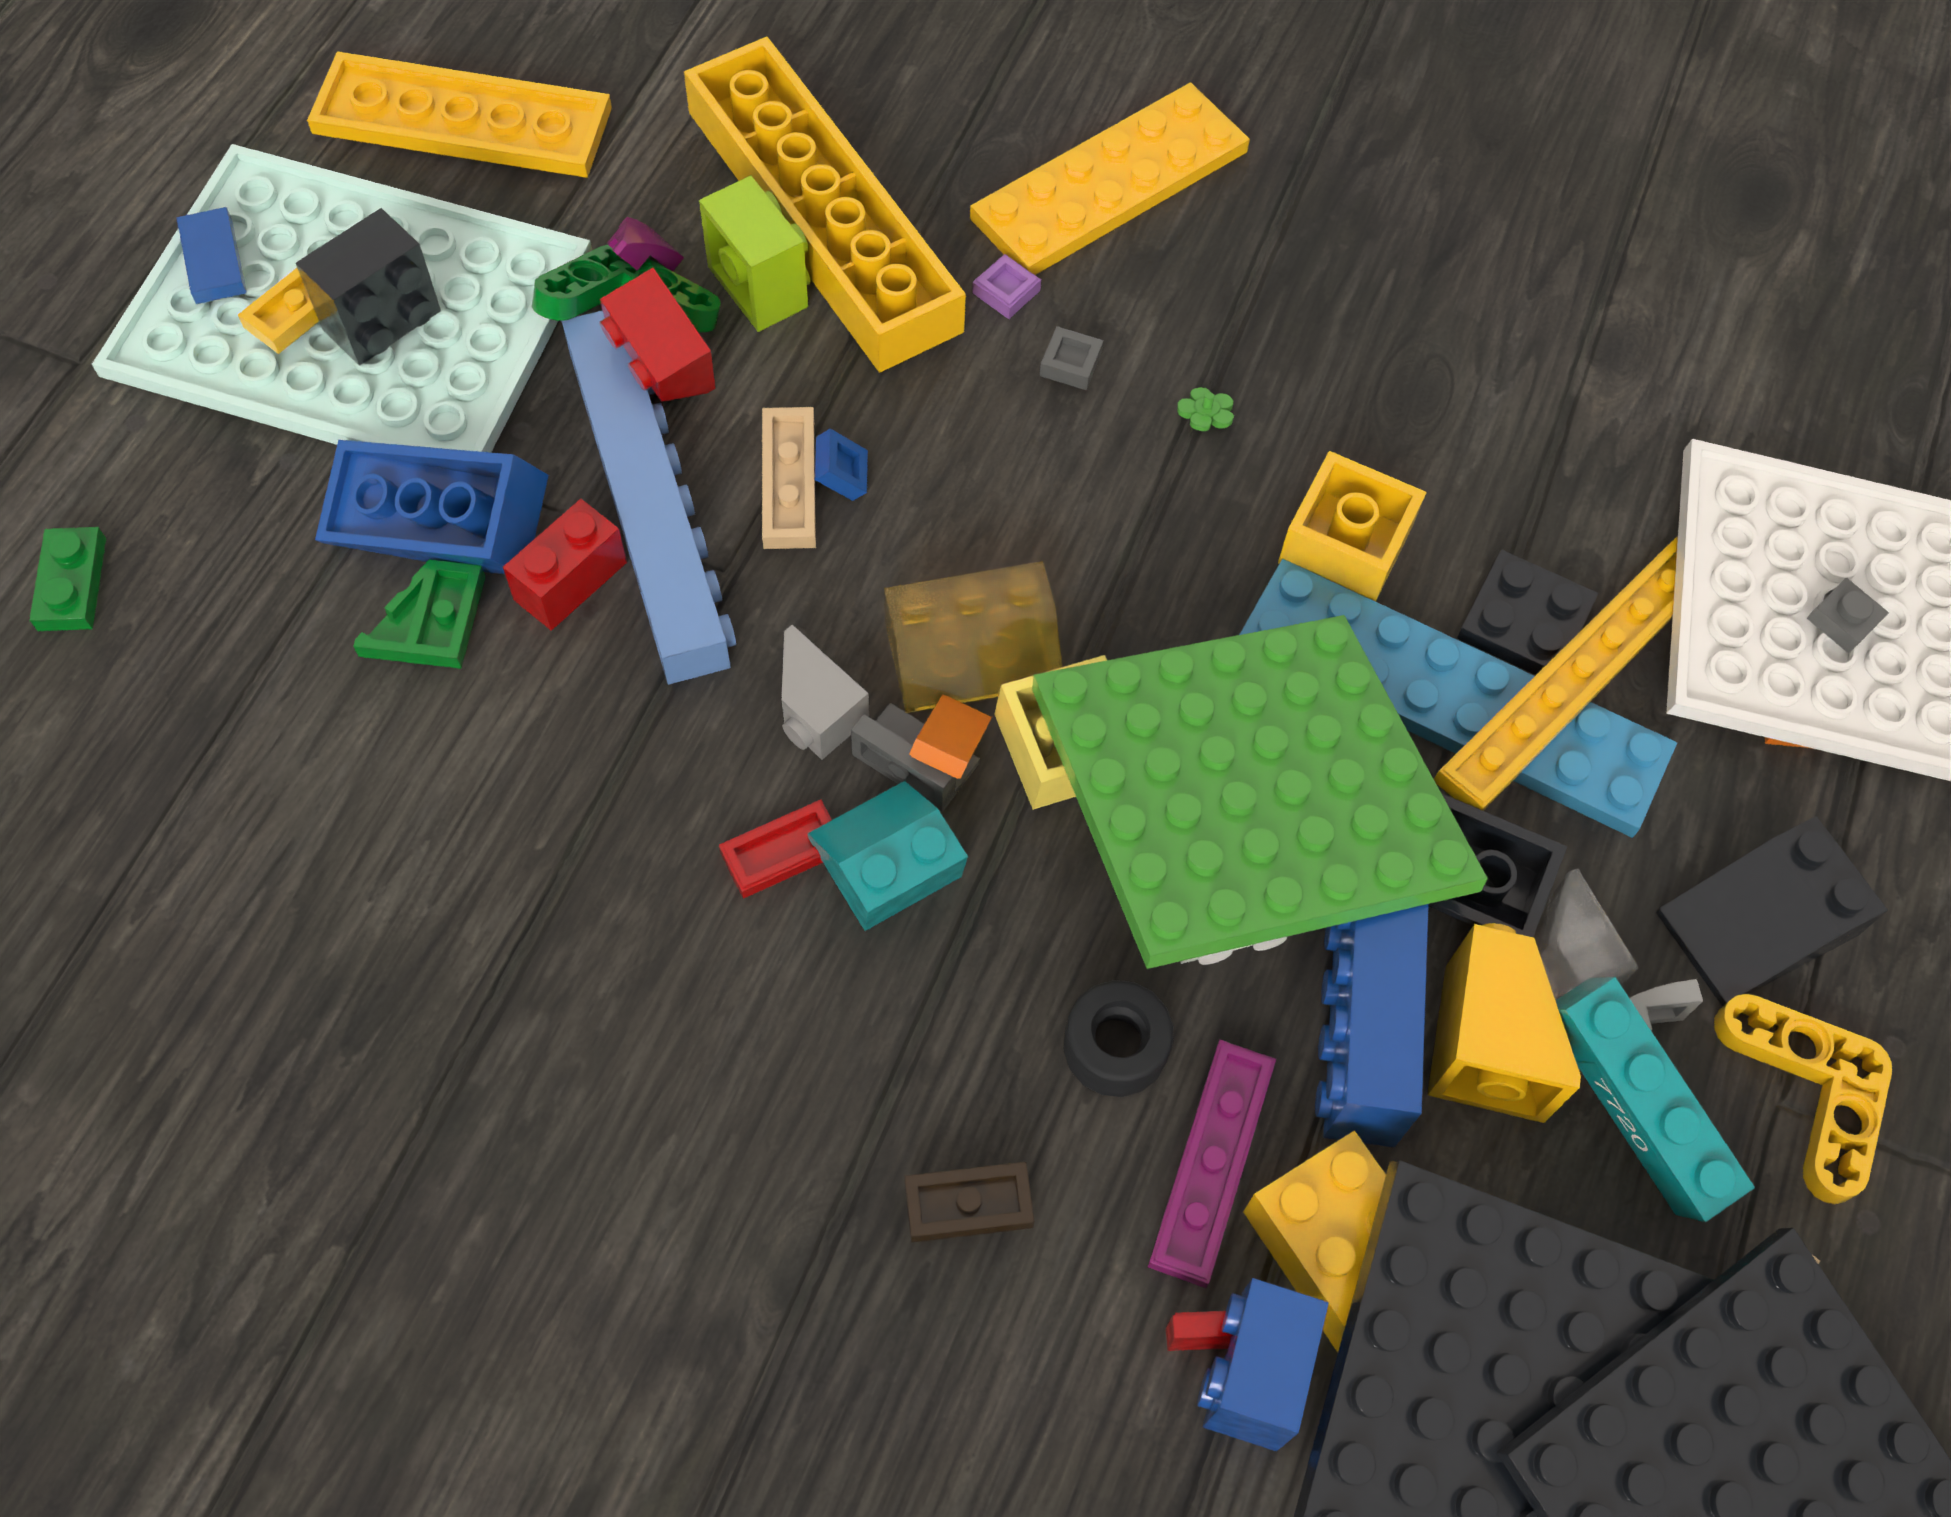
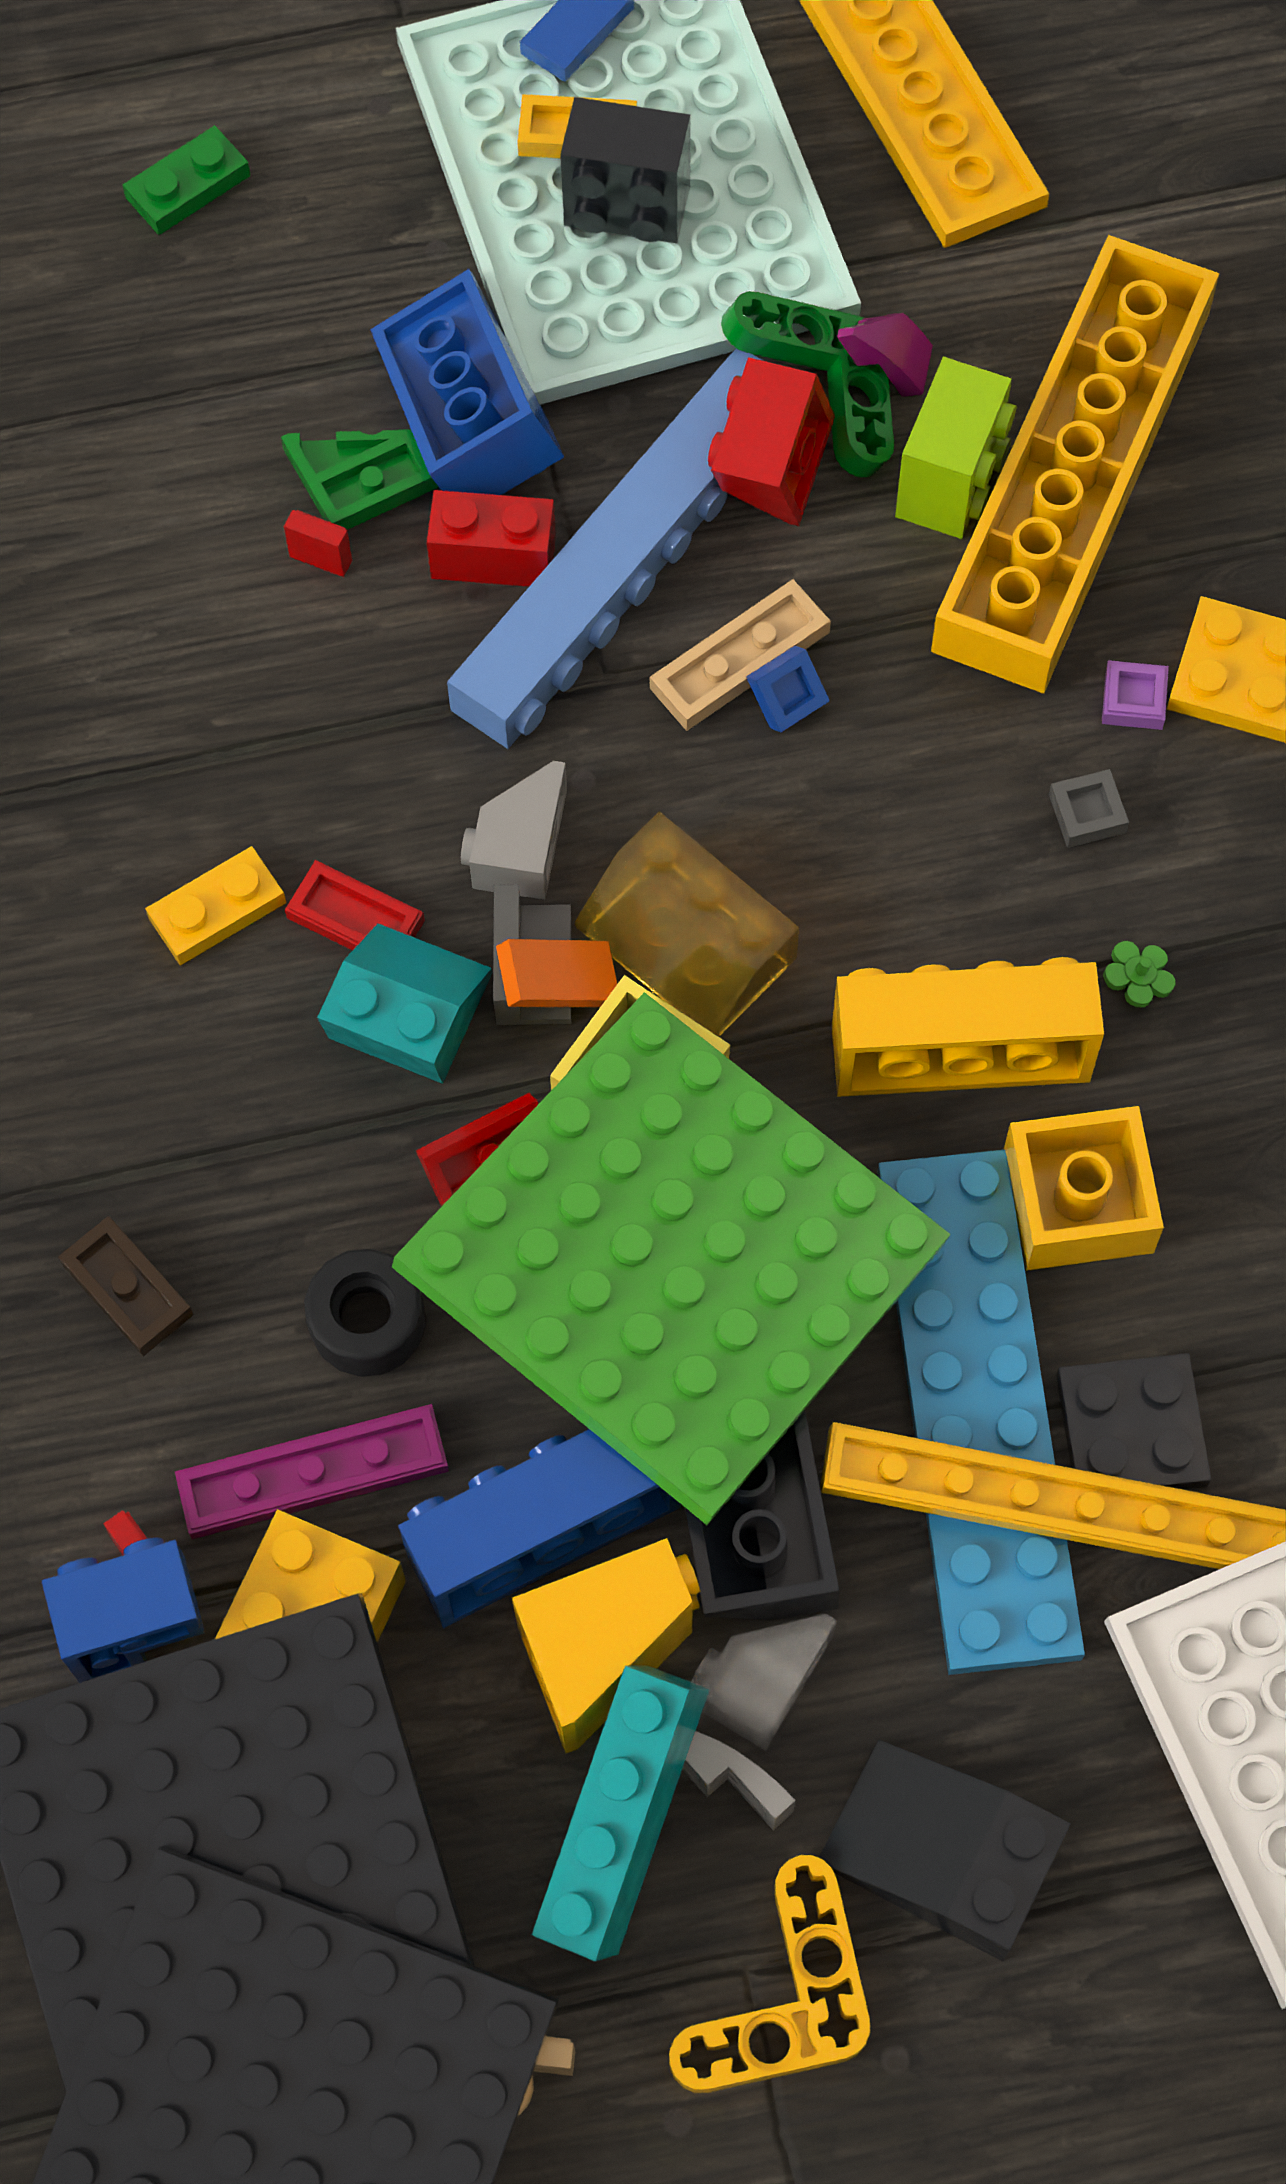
camera: 60 degrees right, 5 degrees up
none -> yellow plate [145,846,286,966]
none -> red tile [284,510,352,577]
none -> red plate [416,1093,538,1206]
none -> yellow brick [832,957,1104,1097]

